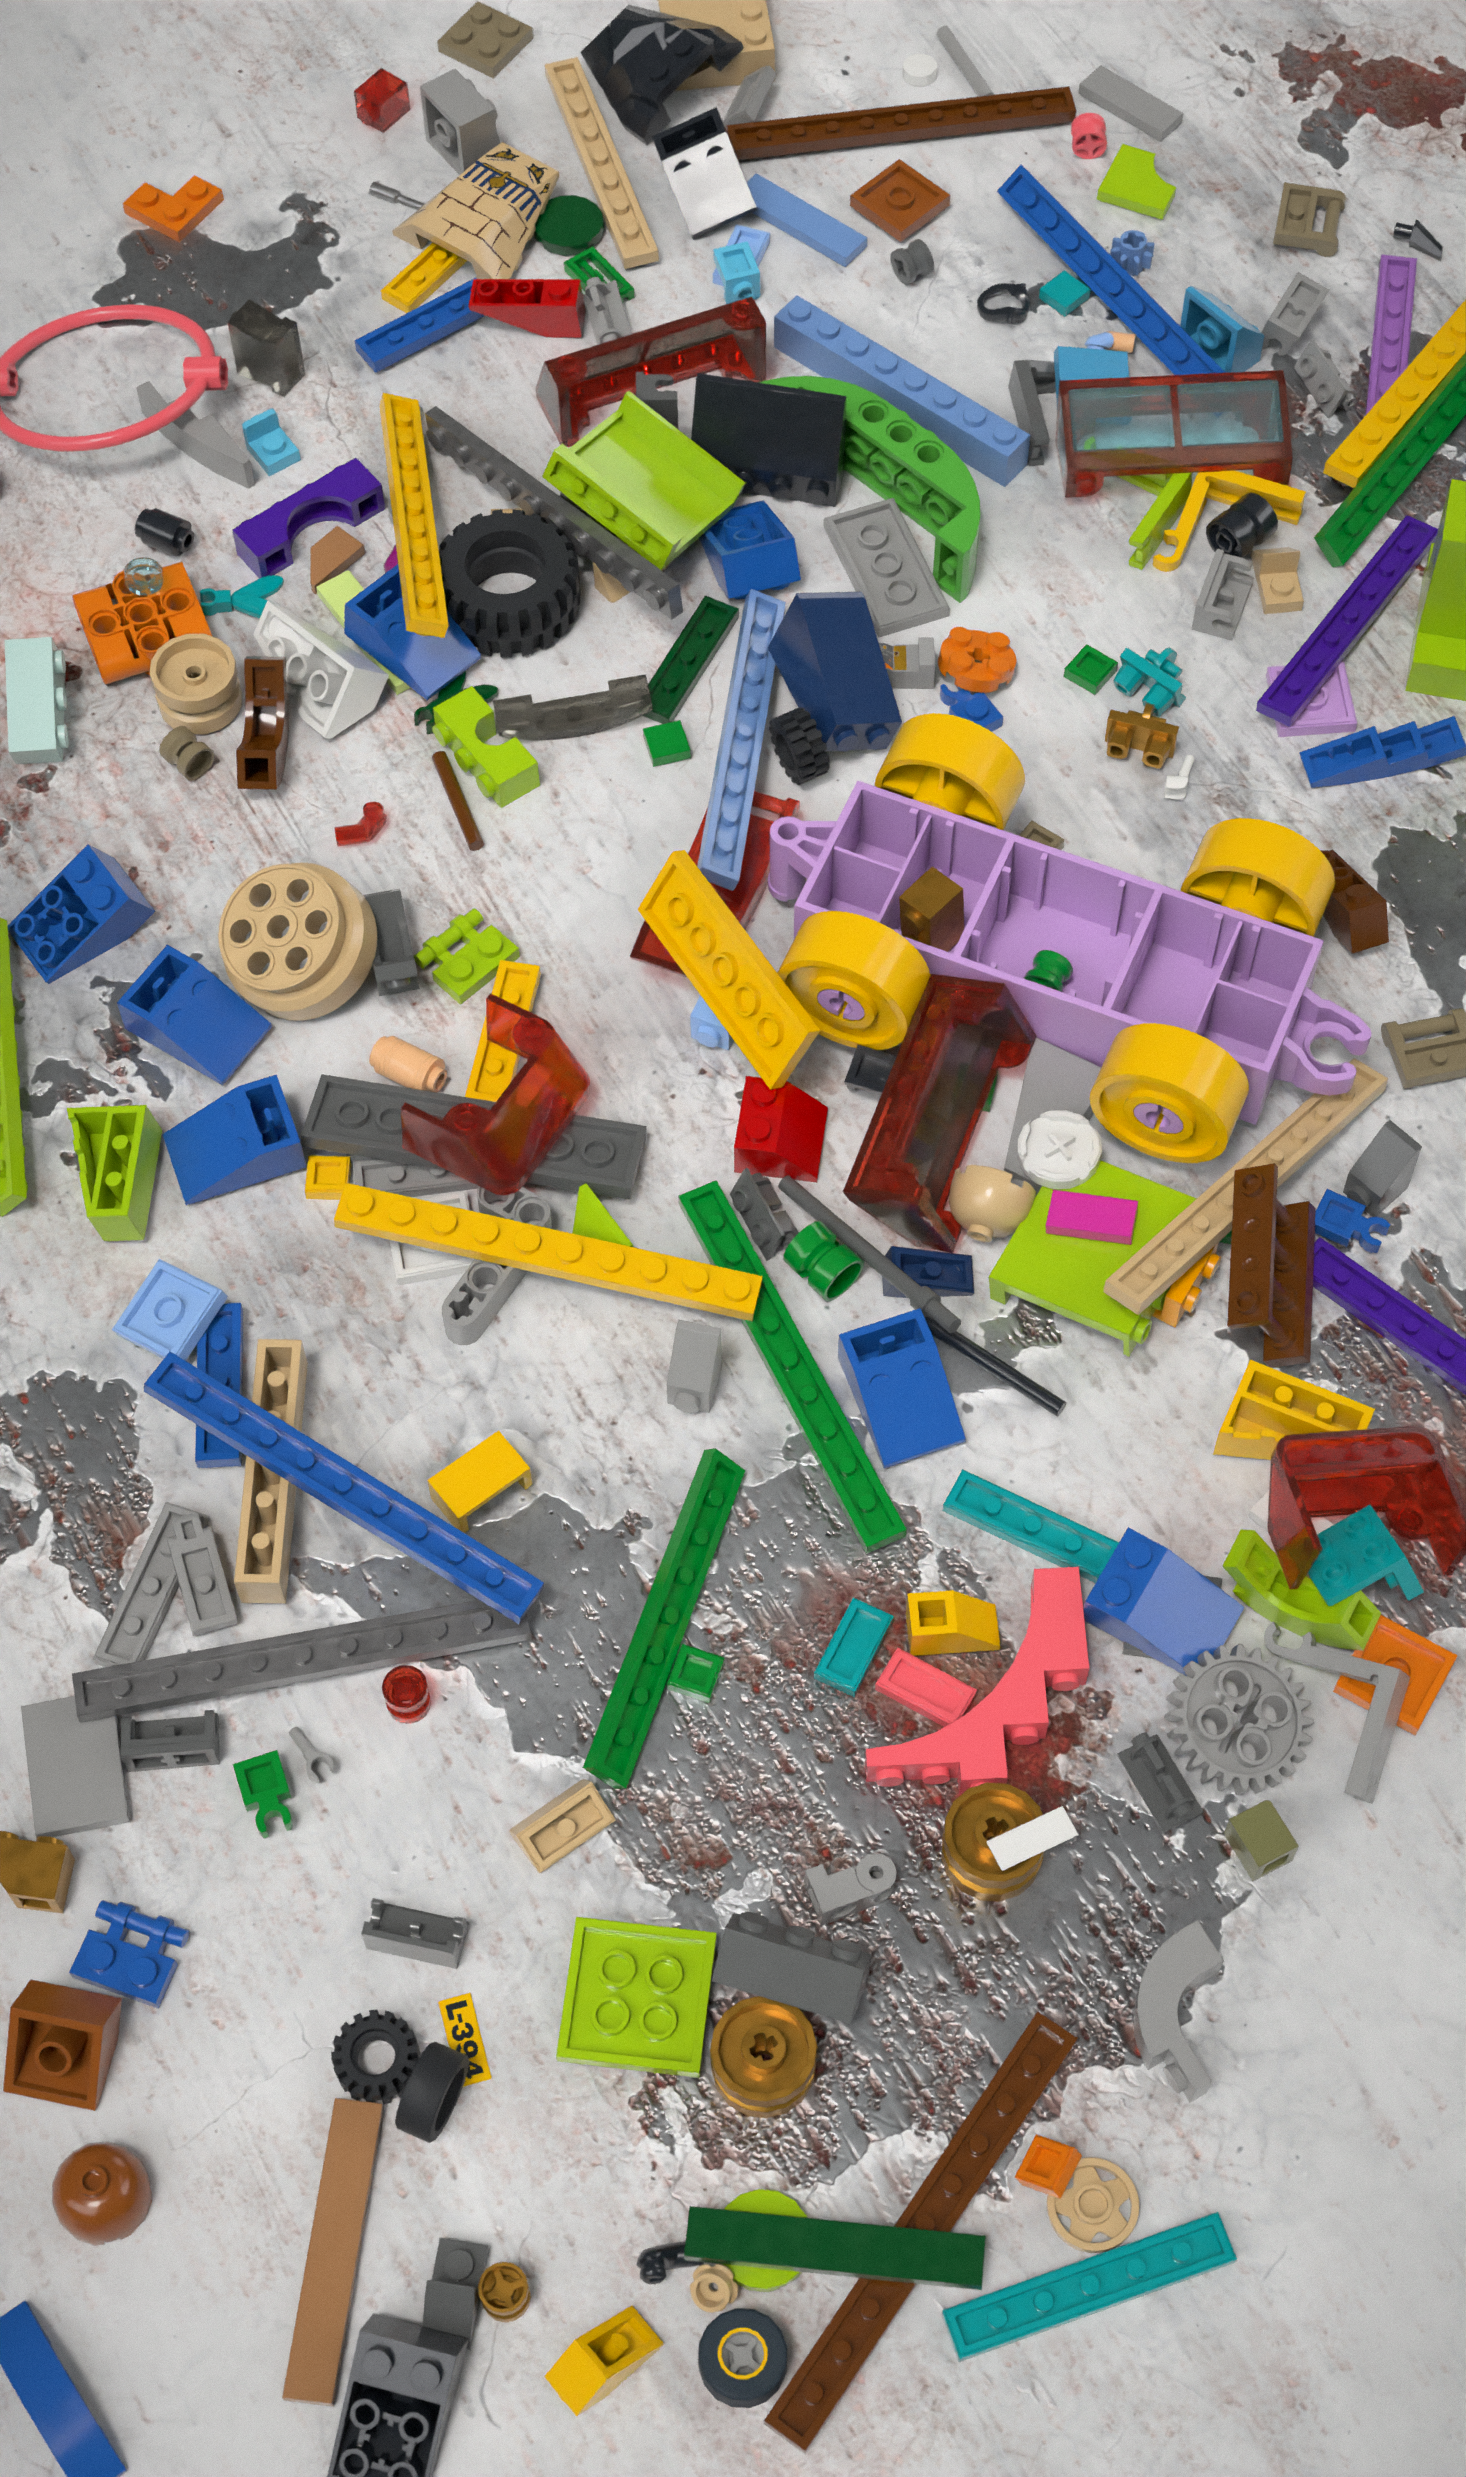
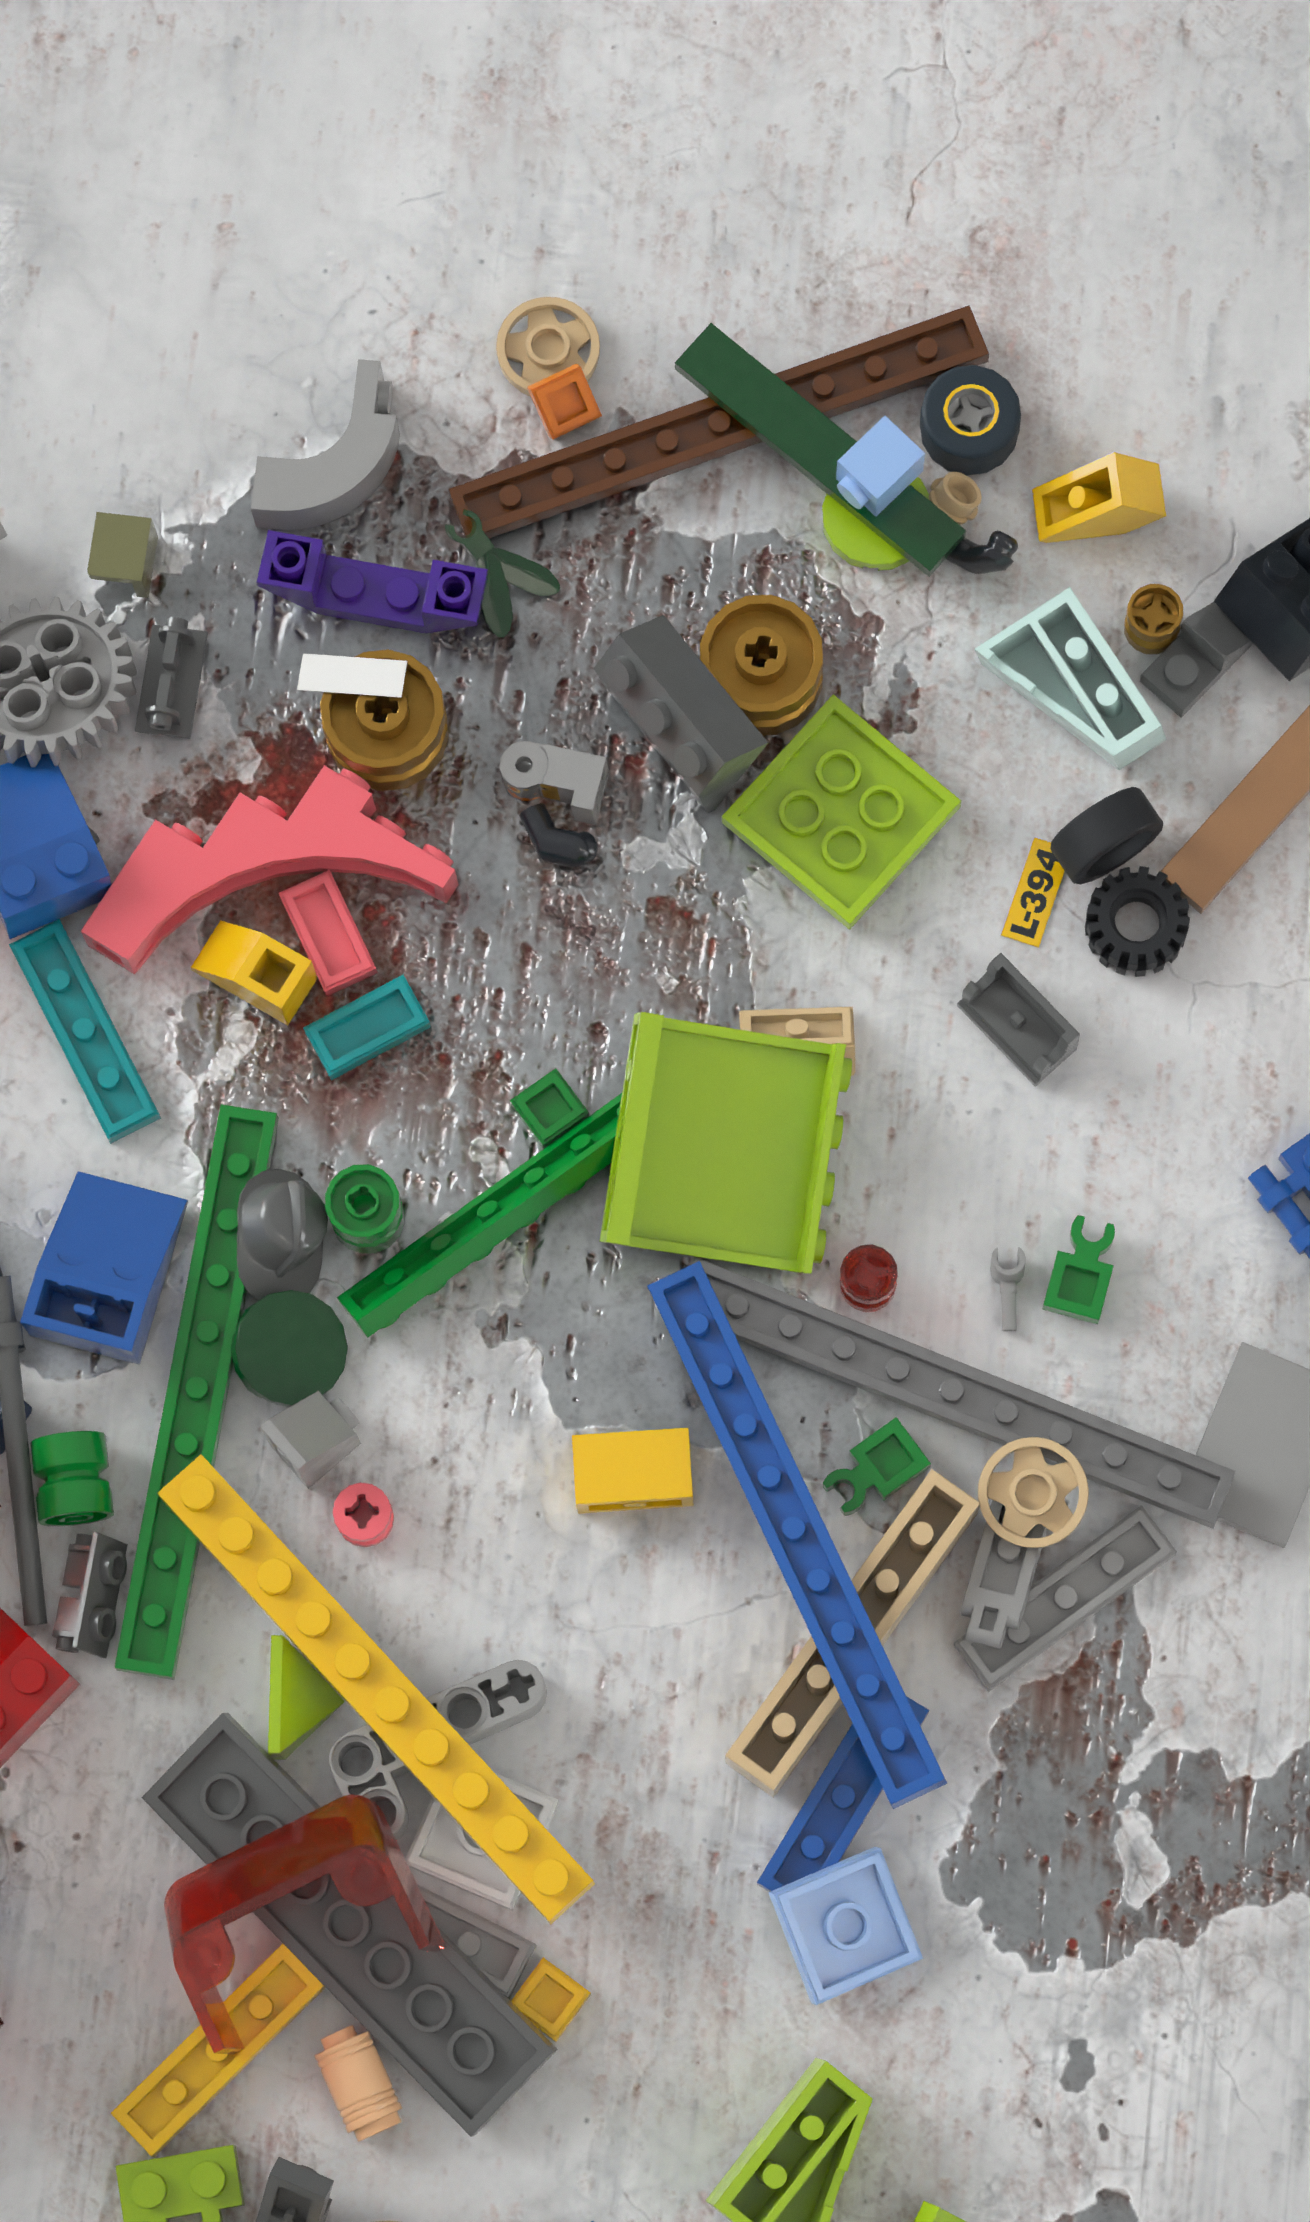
camera: 140 degrees left, 15 degrees up
dark grey hinge [120,1710,220,1772] -> none
blue slope [162,1074,306,1205] -> none
teal tile [941,2212,1237,2362] -> none
none -> dark green tile [231,1290,348,1407]
none -> dark grey piece [237,1169,328,1300]
none -> dark purple slope [256,530,488,634]
none -> green wheel [325,1164,405,1254]
none -> coral wheel [333,1482,394,1547]
none -> dark green piece [445,509,560,637]
none -> black arm [519,803,598,868]
none -> lime panel [599,1012,852,1274]
none -> green plate [823,1417,931,1516]
none -> light blue brick [836,416,925,516]
none -> light aqua wedge [975,587,1166,770]
none -> tan wheel [978,1437,1089,1548]

